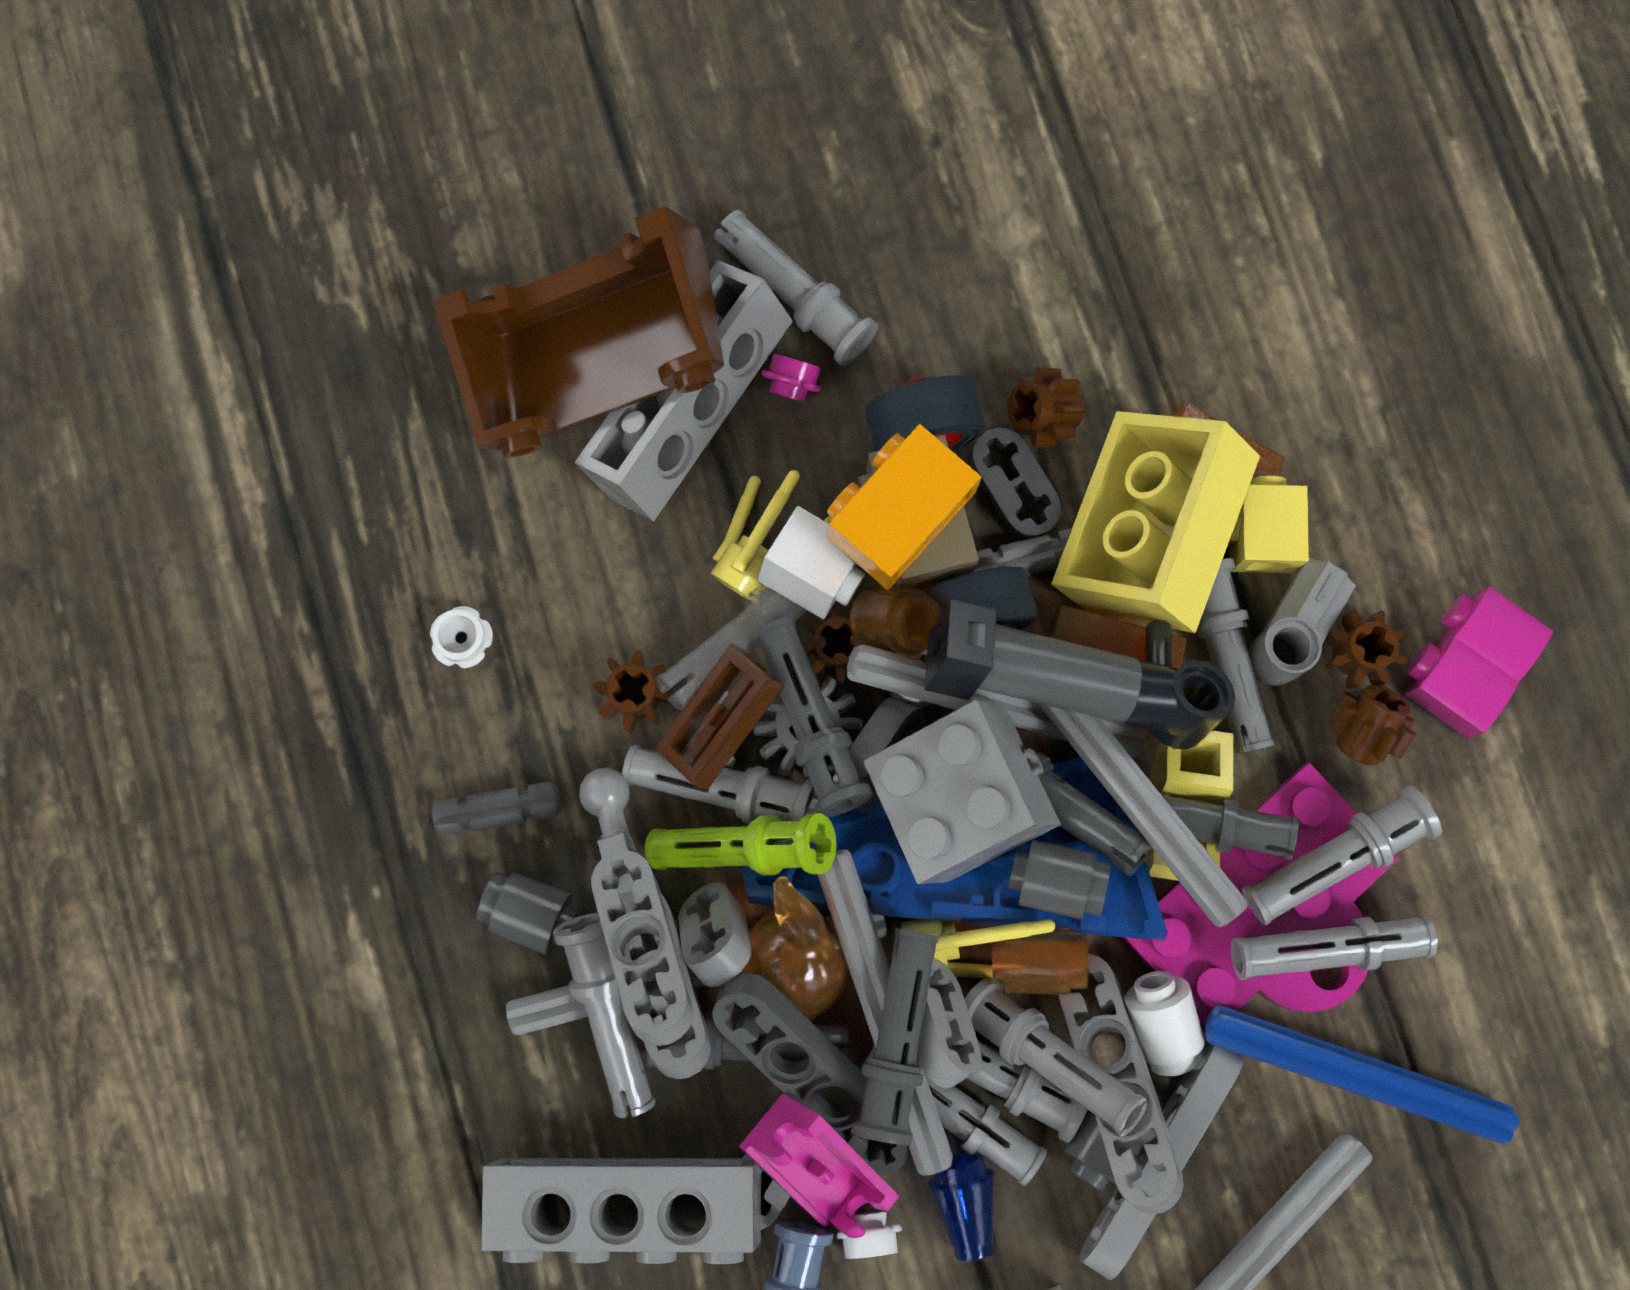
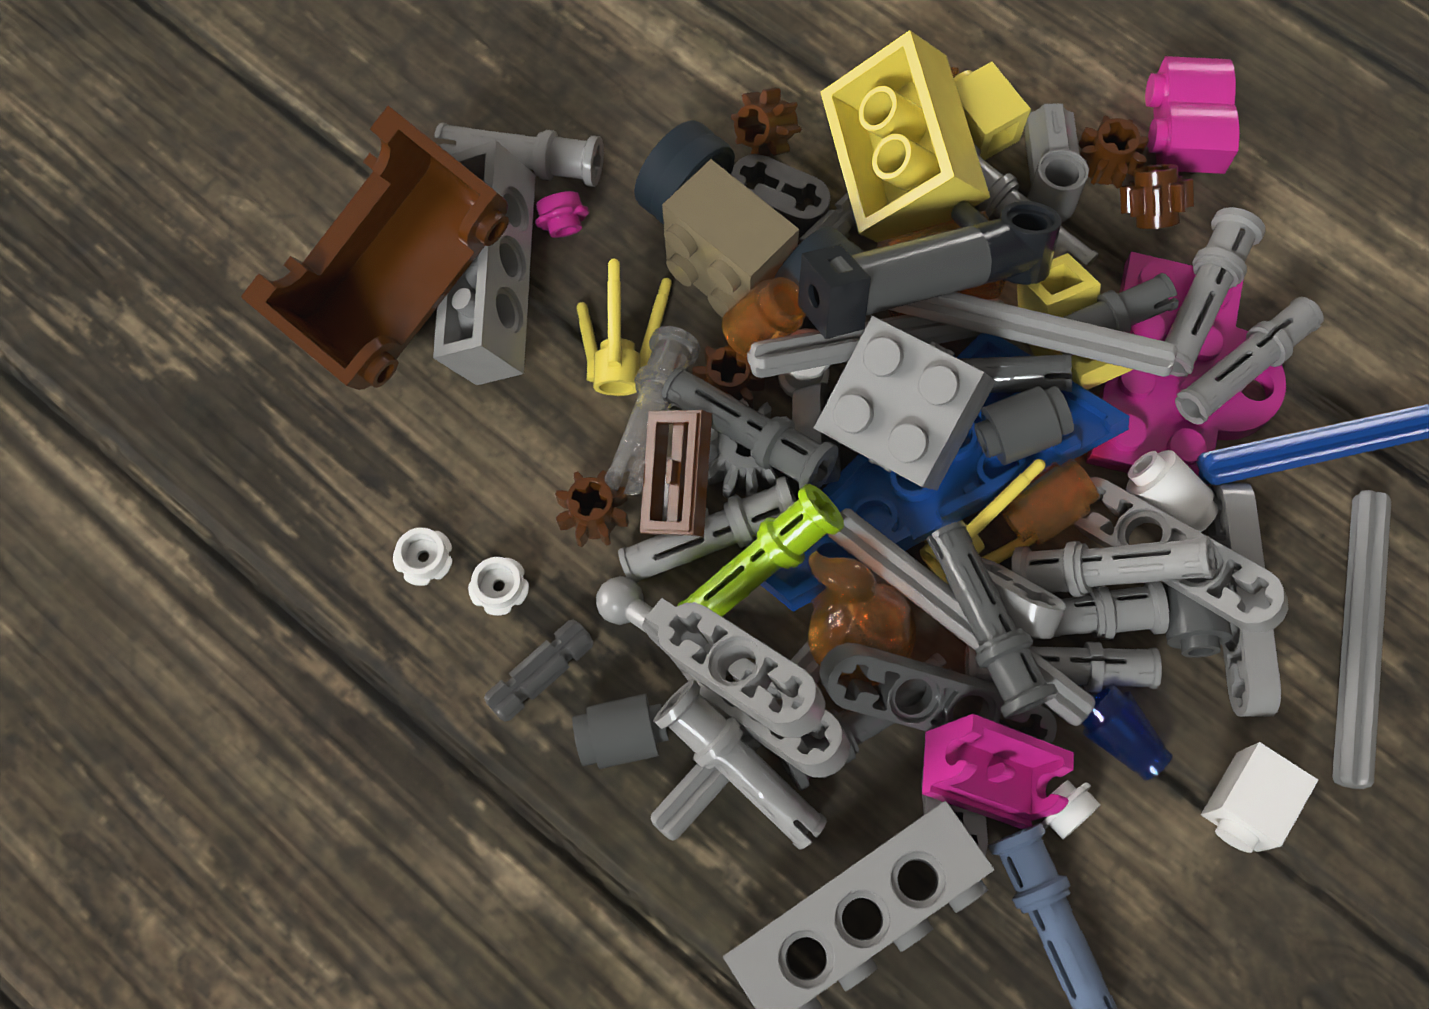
camera: 30 degrees left, 10 degrees down
light grey beam [678,882,751,987] -> none
white brick [757,506,866,620] -> none
light orange brick [827,424,982,590] -> none
none -> white plate [468,557,529,616]

